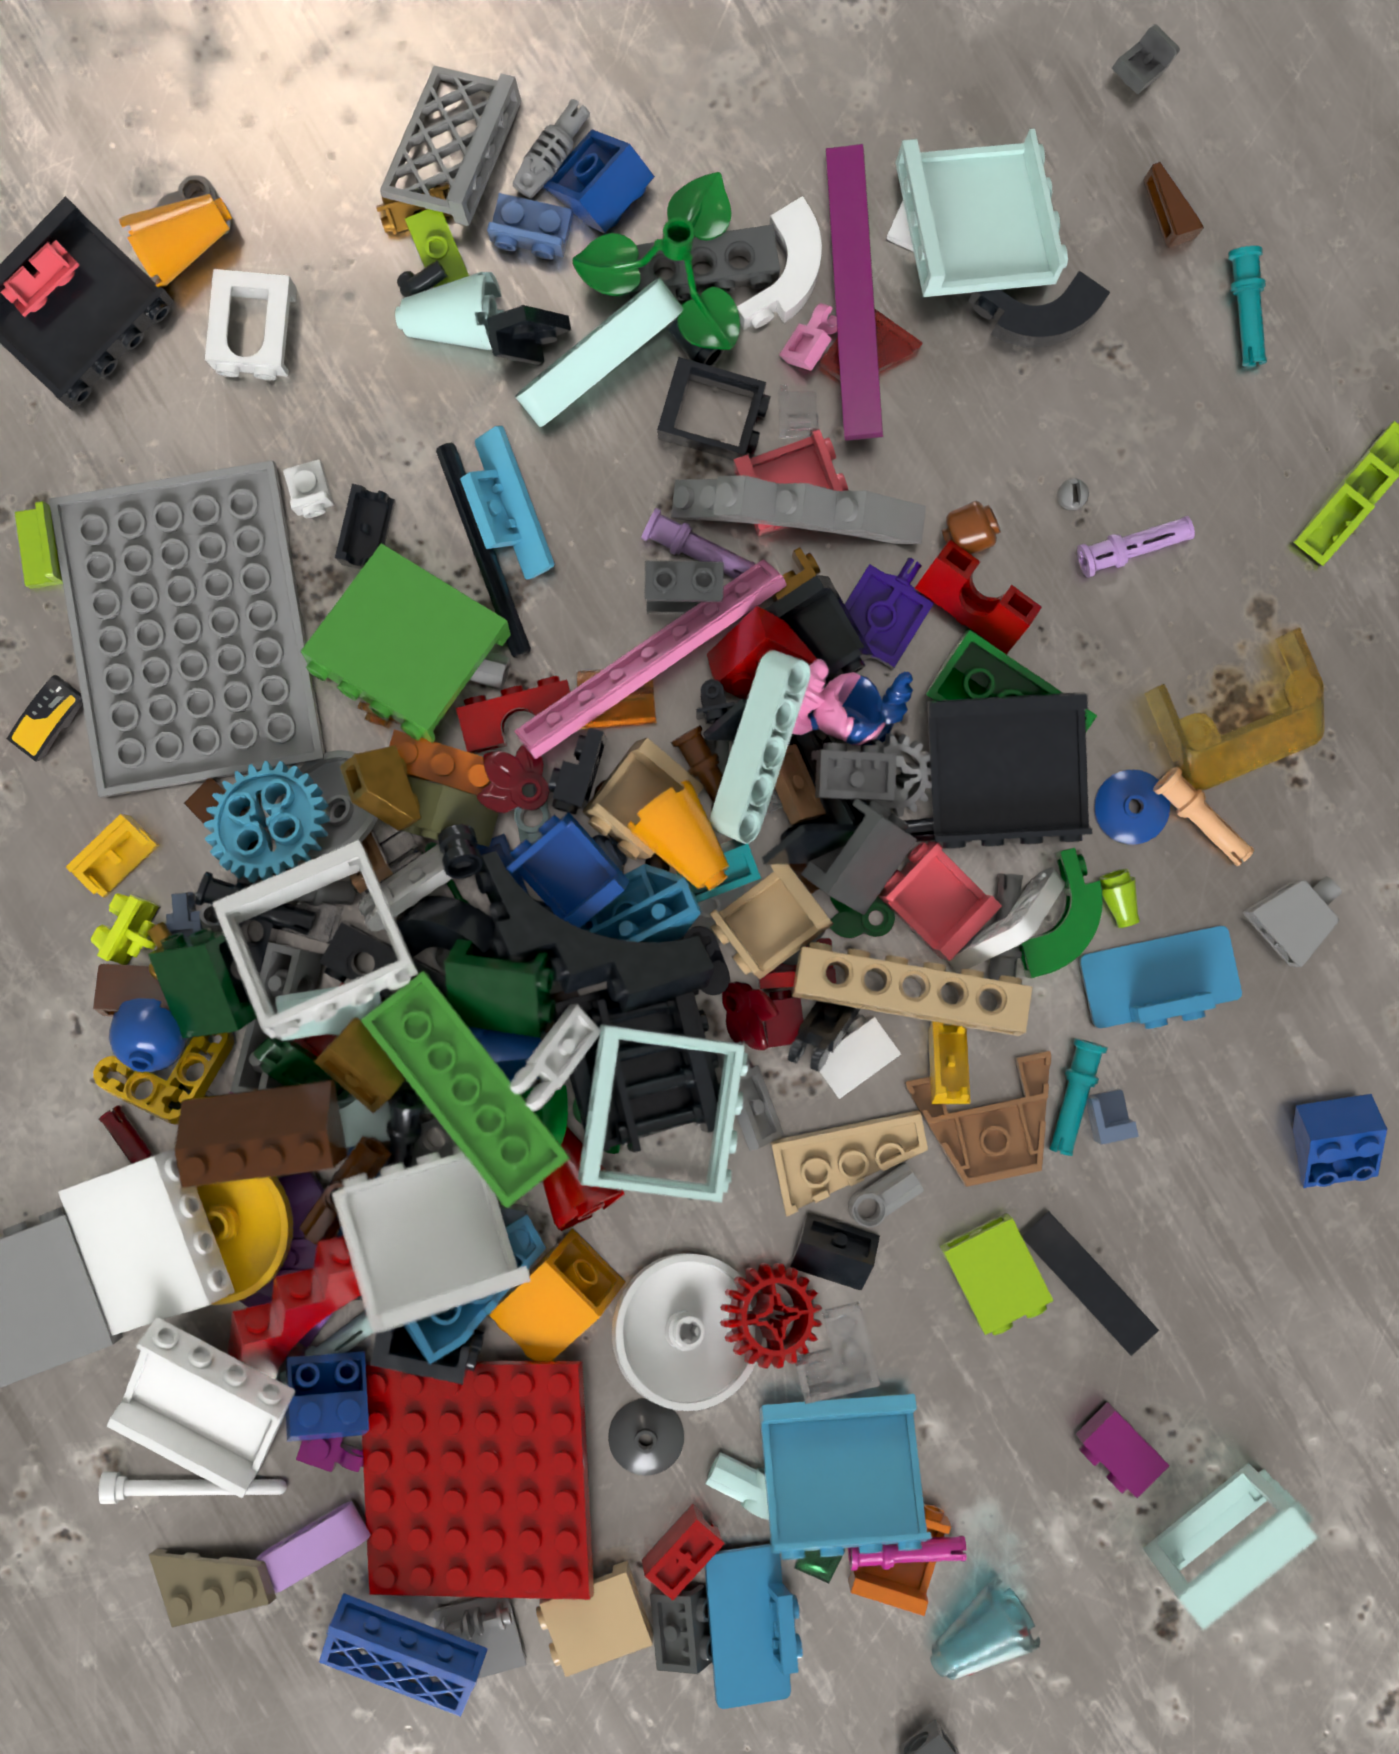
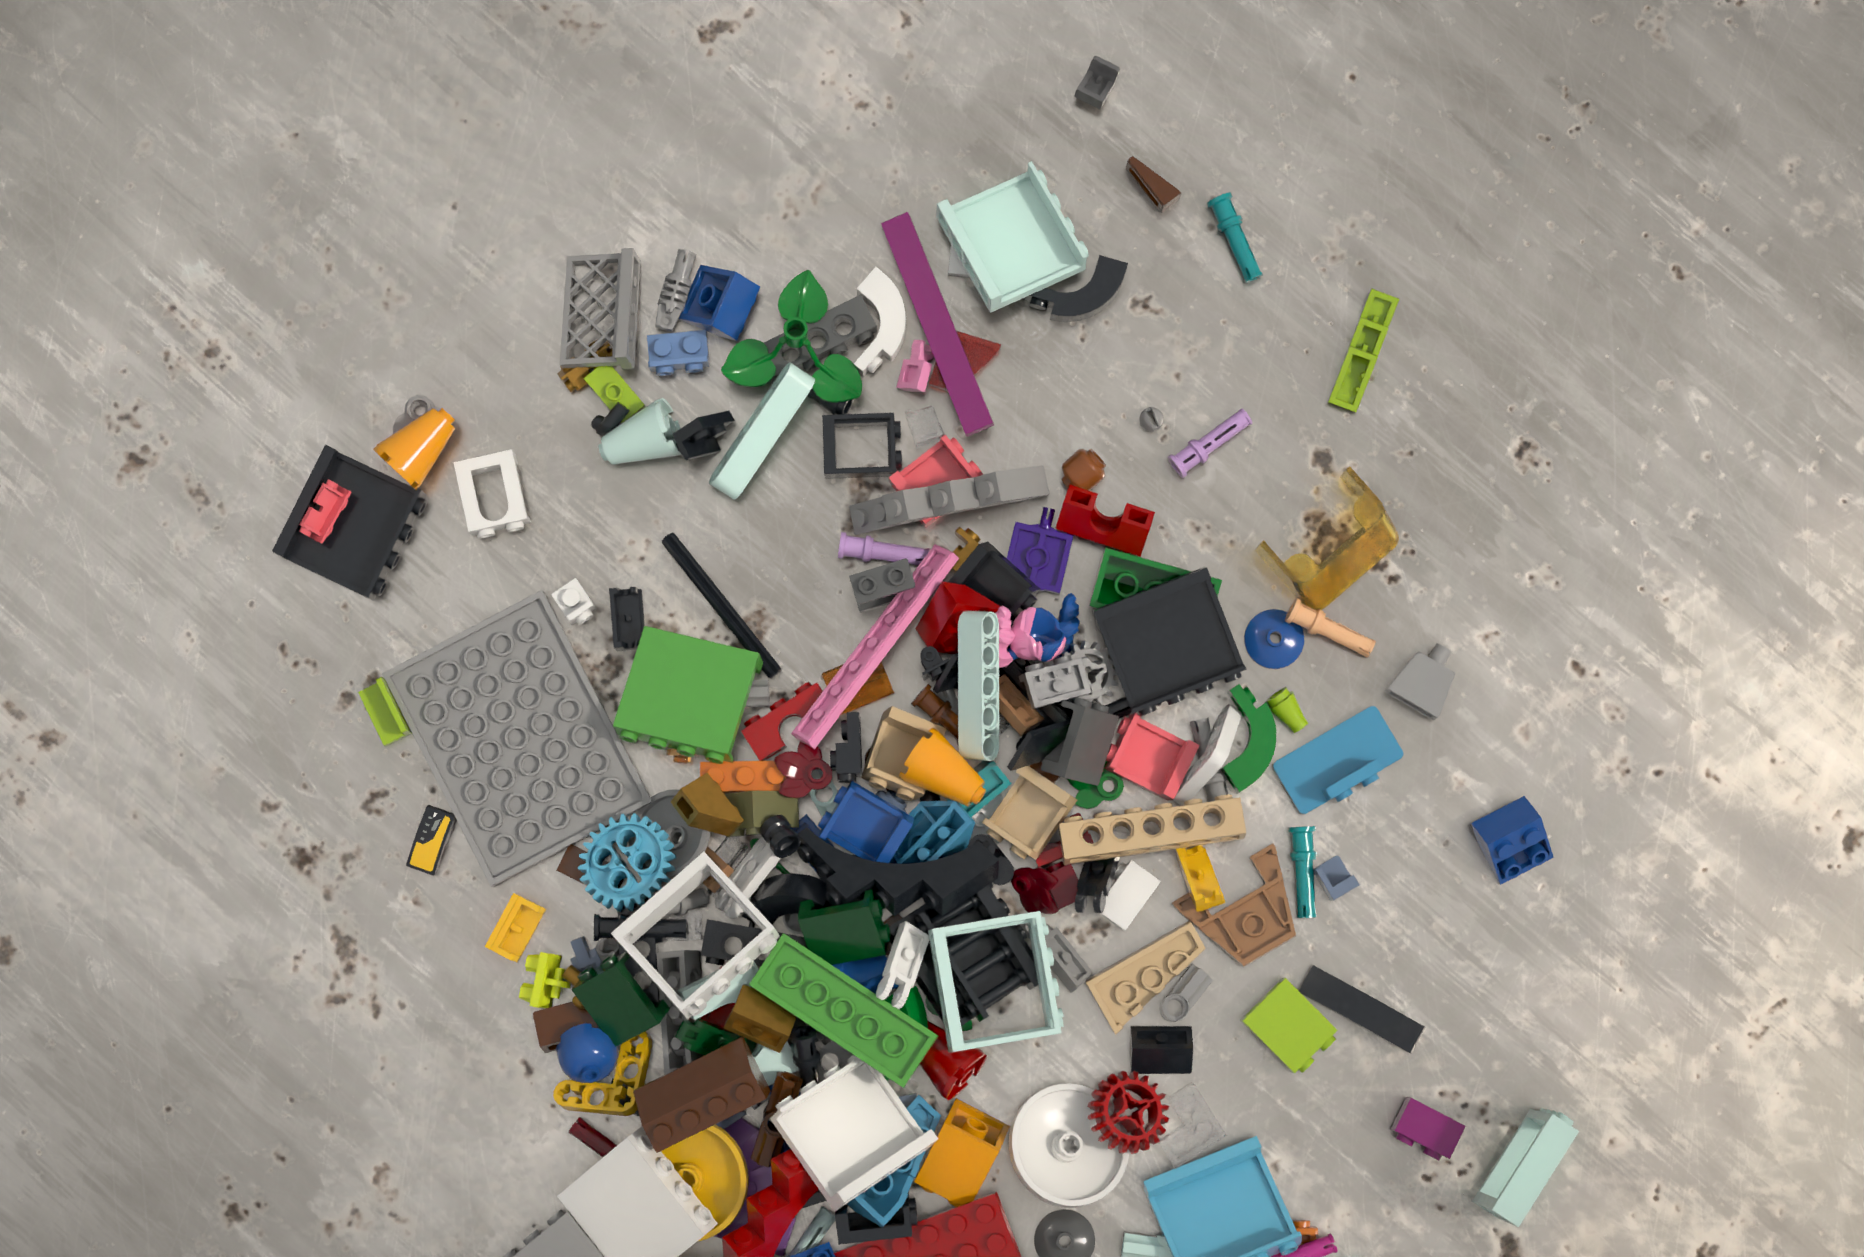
camera: 10 degrees left, 5 degrees down
medium azure bracket [460,426,554,580] -> none

